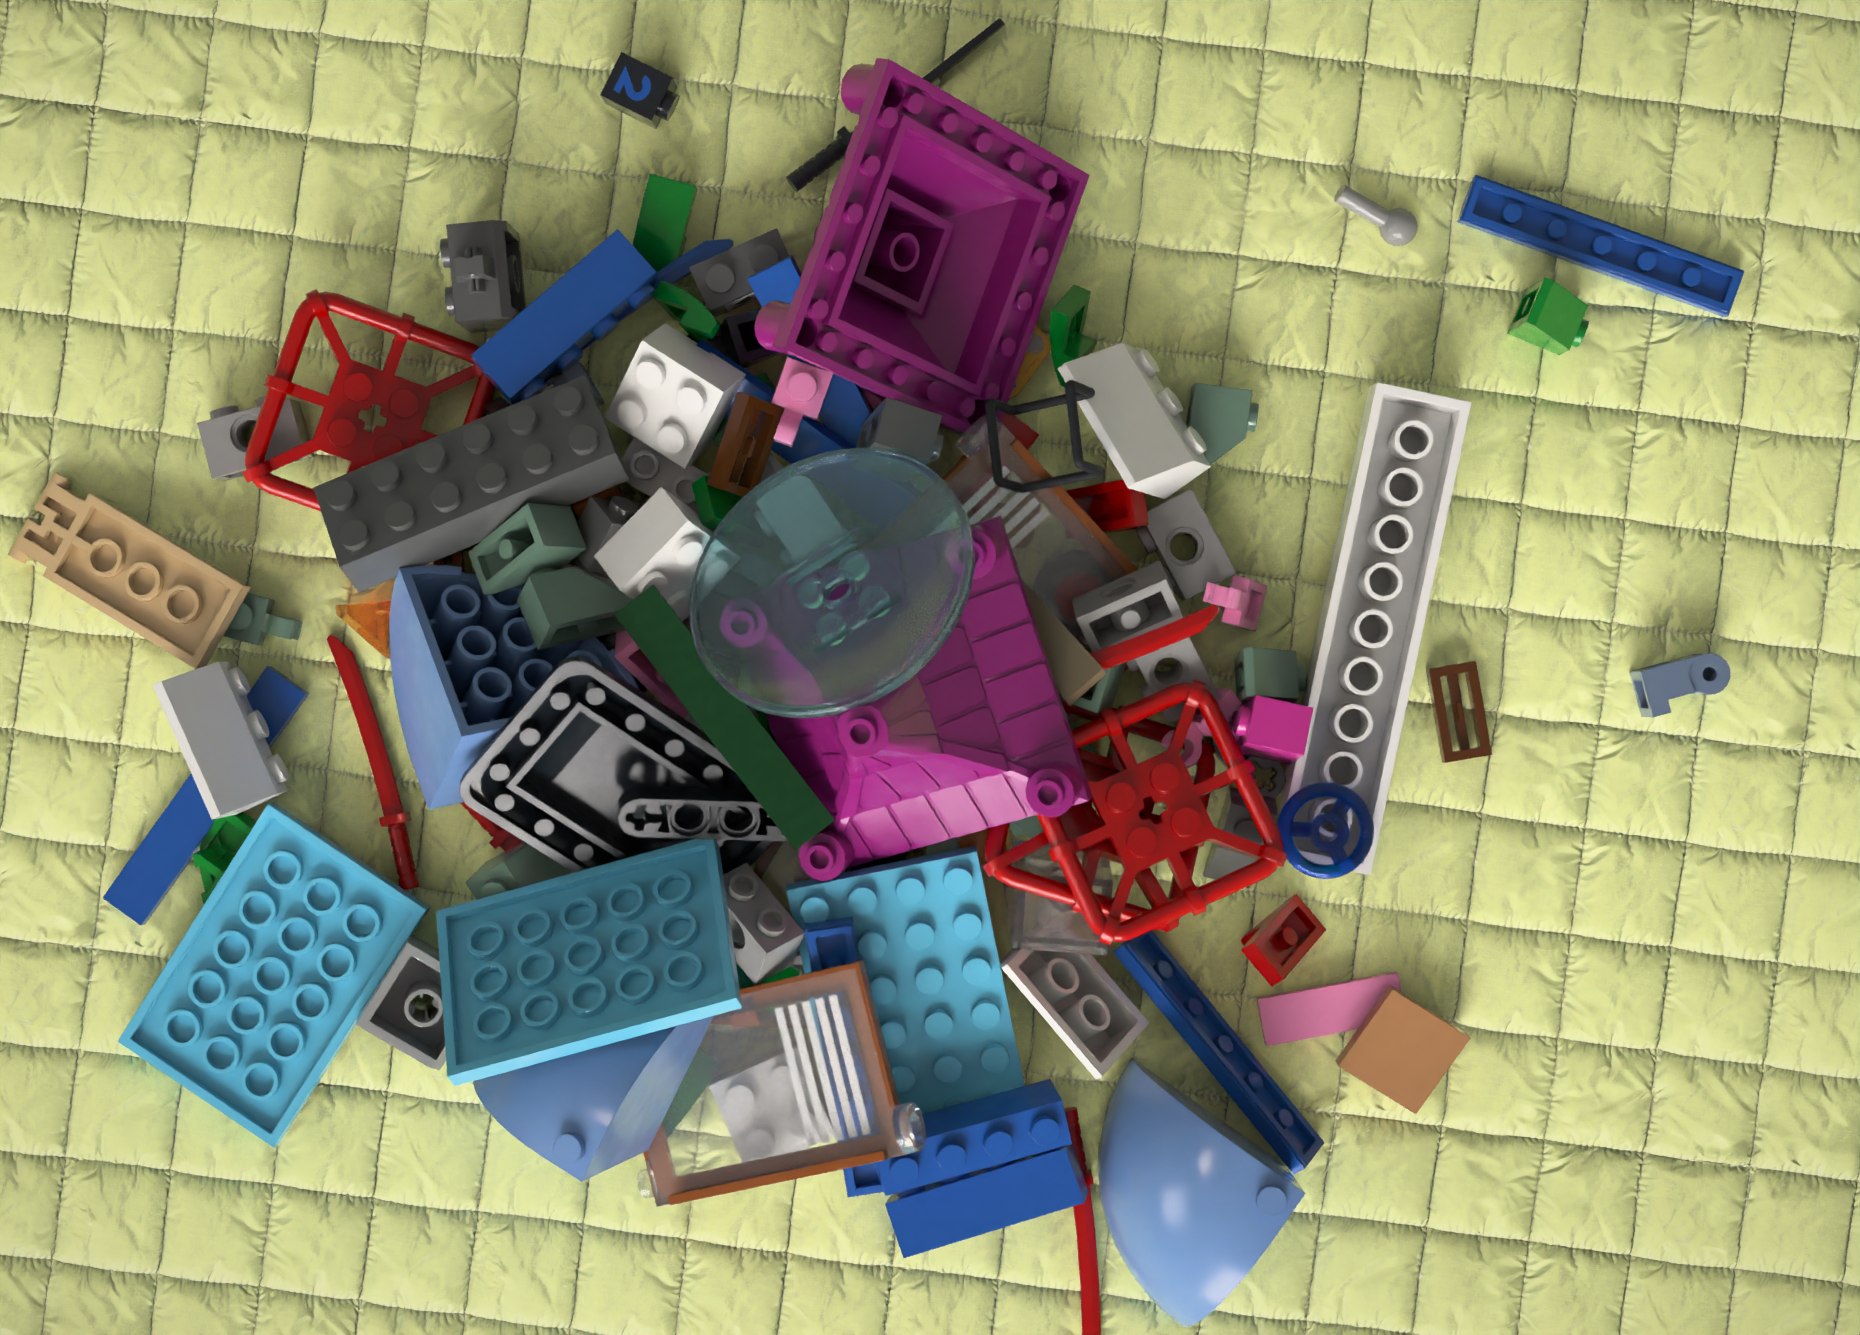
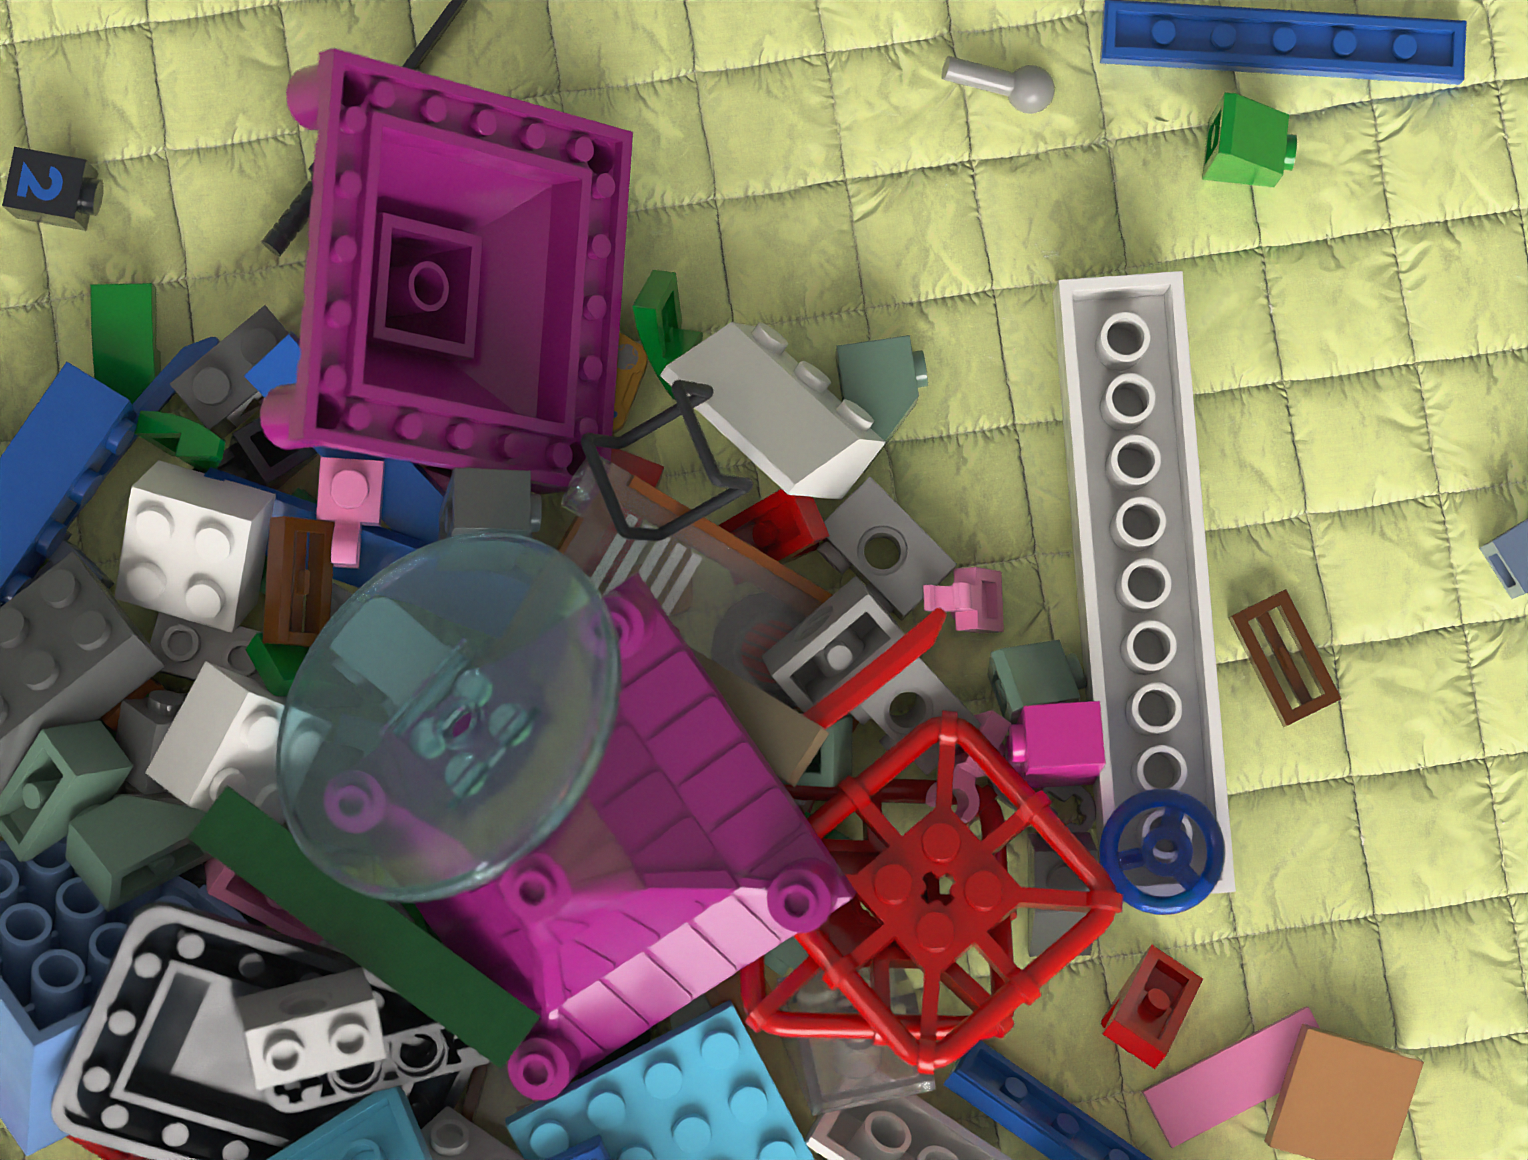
camera: 15 degrees left, 5 degrees down
none -> light grey brick [235,967,386,1090]

